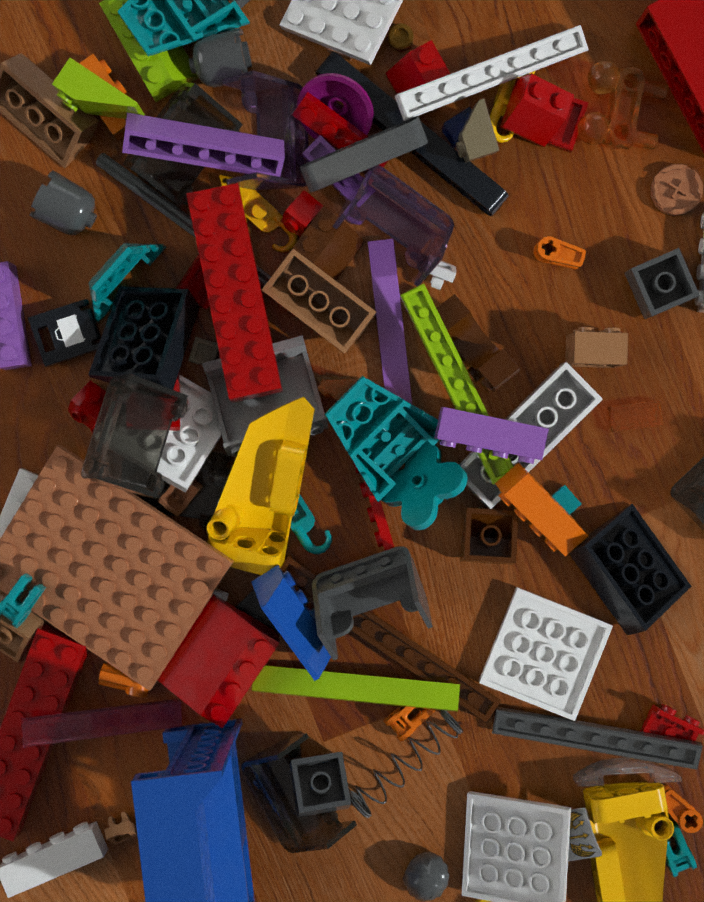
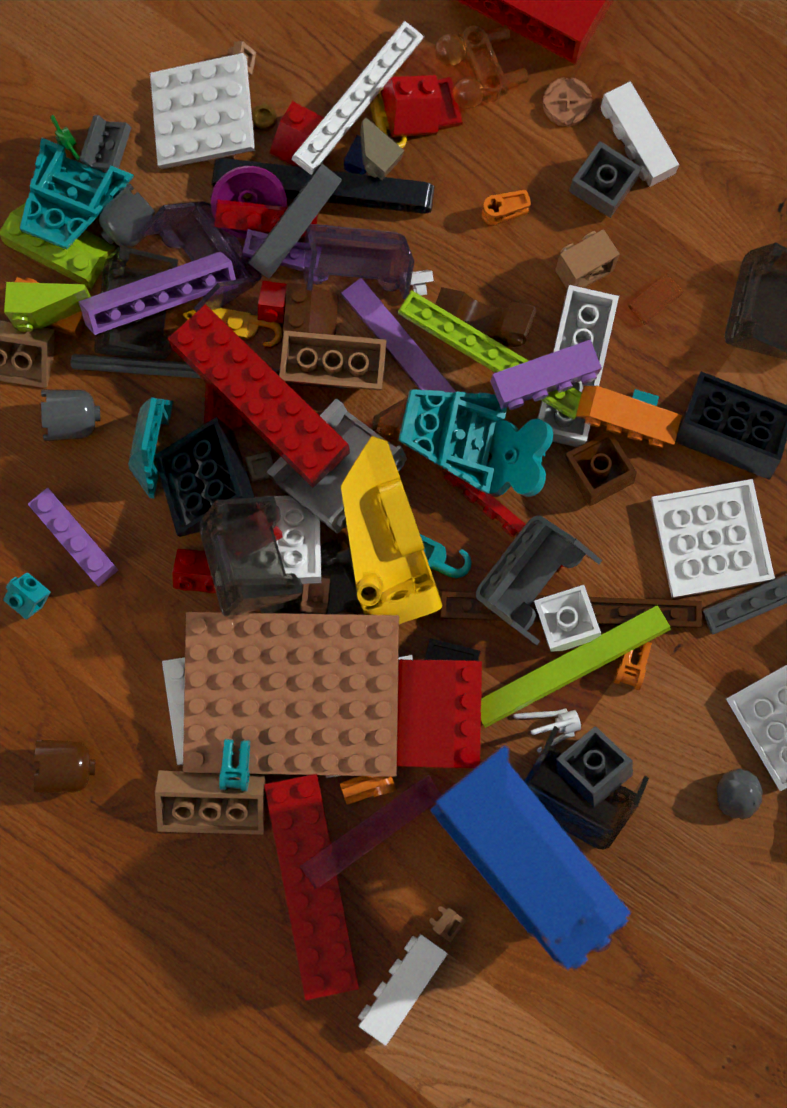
camera: 35 degrees left, 10 degrees down
black container [28,299,101,368] -> none
blue slope [252,565,331,681] -> none
dark grey piece [349,710,463,818] -> none
none -> white plant [513,708,581,753]
none -> white slope [534,585,601,652]

